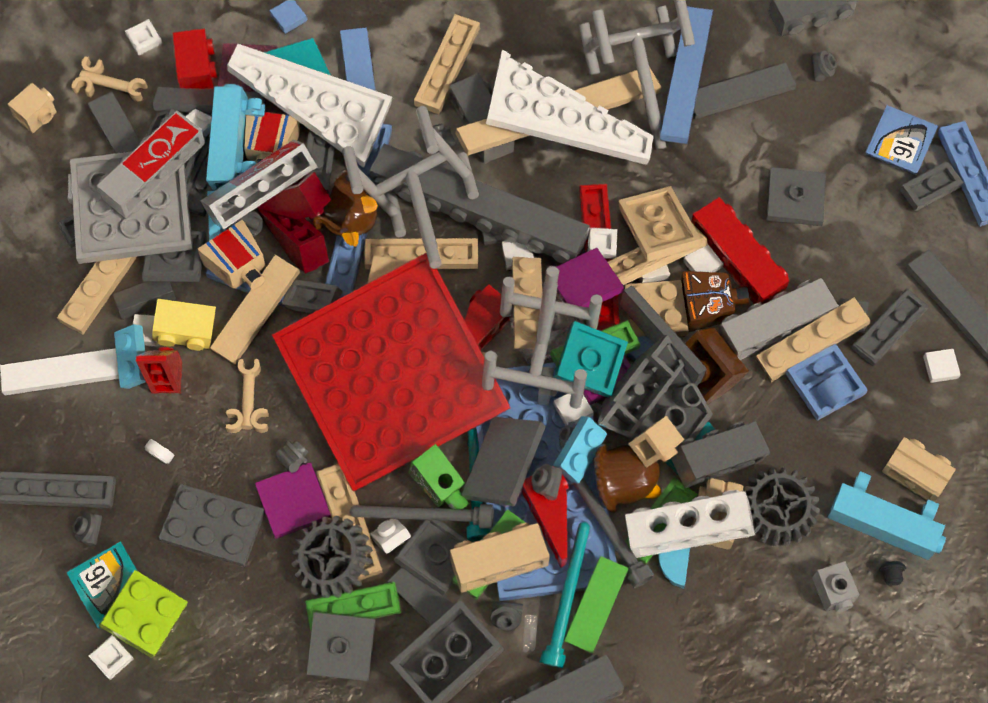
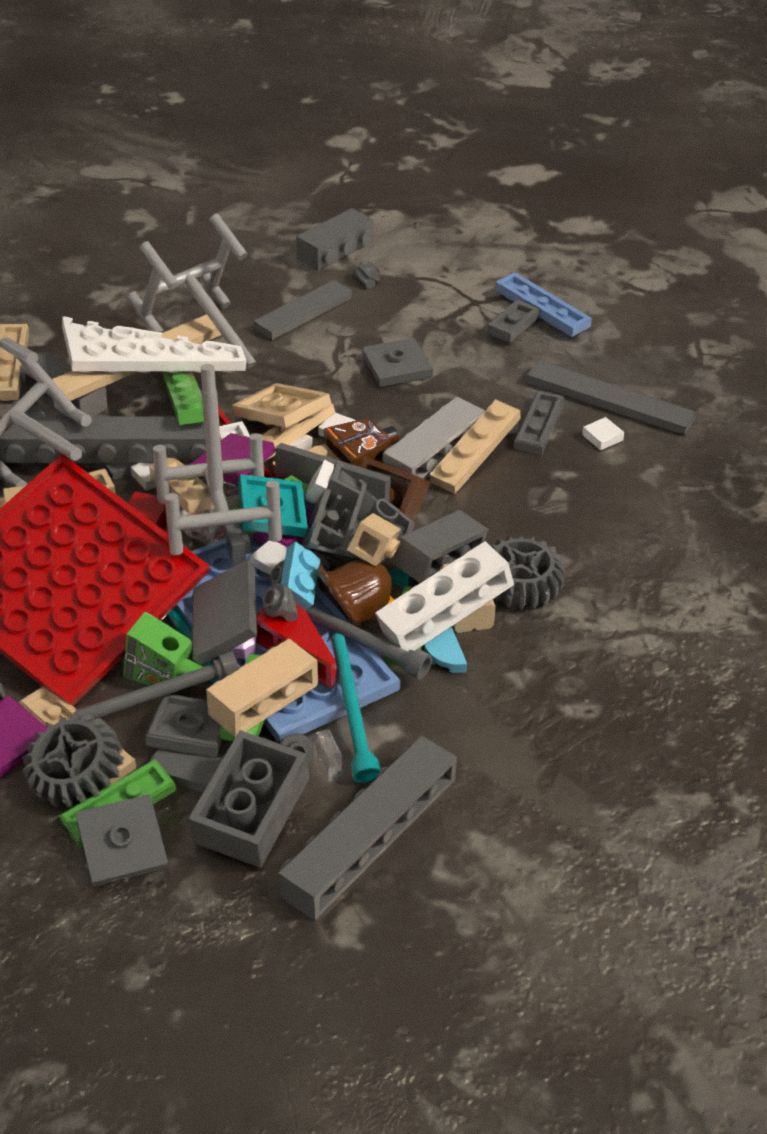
camera: 25 degrees left, 25 degrees down
white plate [370,519,411,554] -> none
bright green tile [564,556,629,653] -> none
medium blue tile [660,7,713,144] -> none
red brick [691,197,790,304] -> none
medium blue plate [785,343,868,421] -> none
light grey brick [812,561,860,613] -> none
medium azure brick [827,471,946,560] -> none
slope [865,105,938,175] -> none
black piece [879,561,906,586] -> none
tan brick [882,437,956,502] -> none
none -> bright green plate [163,371,204,425]
none -> white tile [304,460,335,504]

